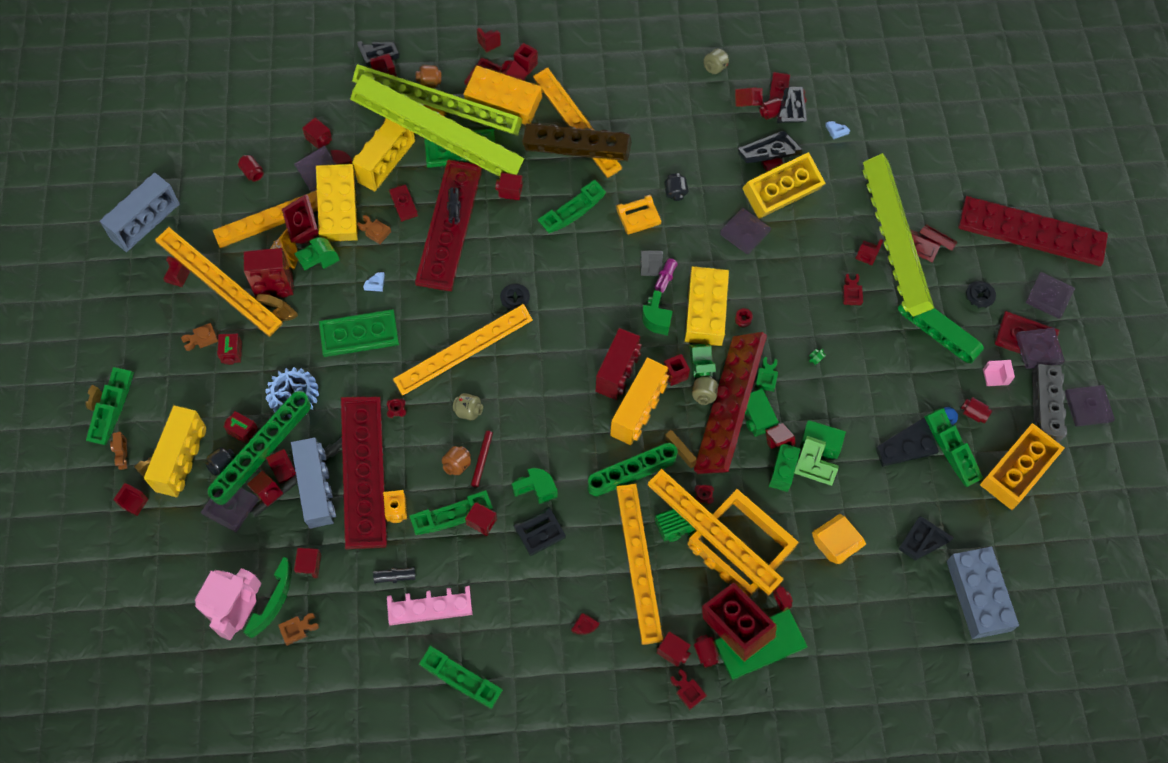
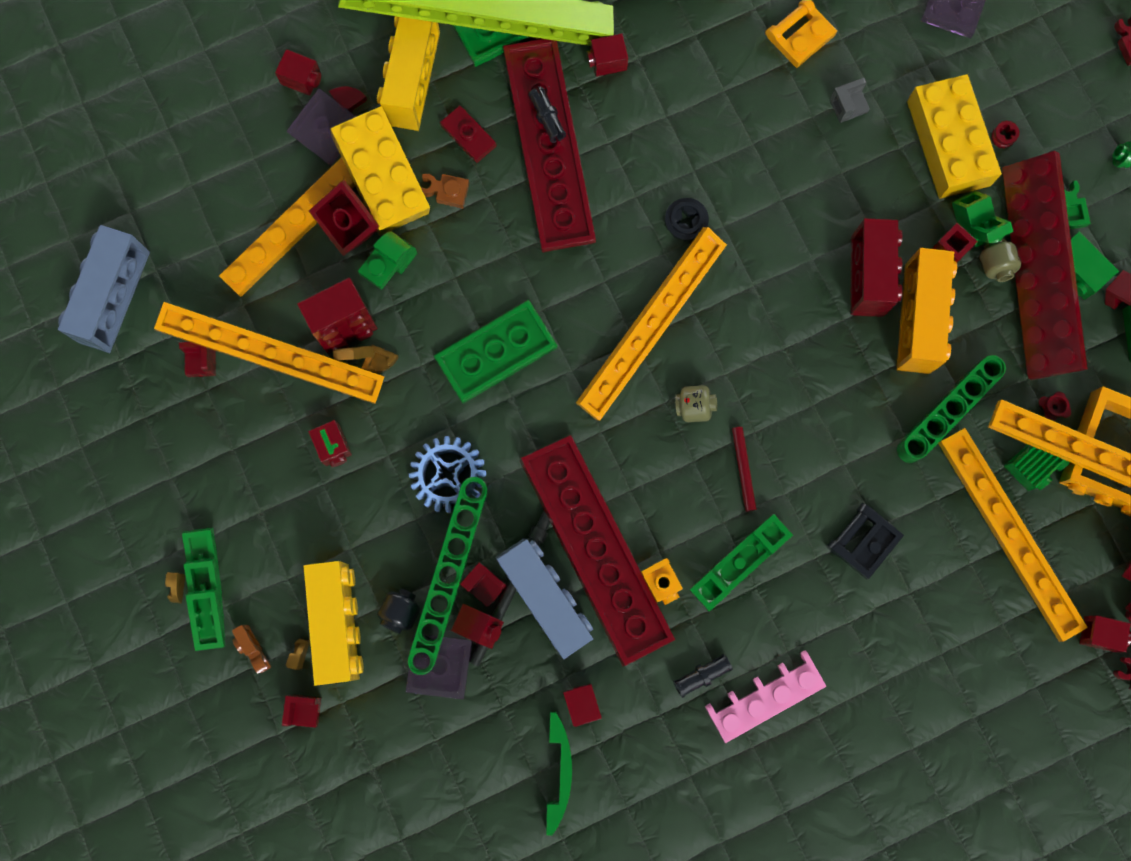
camera: 20 degrees left, 15 degrees up
dark orange plate [181,323,218,351] -> none
bright pink piece [195,568,261,640] -> none
dark red brick [223,411,258,444] -> none
dark red brick [238,155,264,182] -> none
light orange hat [270,229,298,269] -> none
dark orange plate [278,613,319,645] -> none
light blue tile [363,272,385,292] -> none
dark red plate [386,399,406,418] -> none
green slope [419,646,503,709] -> none
dark orange head [442,446,471,475] -> none
dark red panel [465,502,497,536] -> none
green brick [511,468,558,504] -> none
green slope [538,180,606,234] -> none
dark red tile [571,613,600,635] -> none
green brick [642,290,673,336] -> none
magenta axle [654,259,678,293] -> none
pearl gold tile [665,430,696,468] -> none

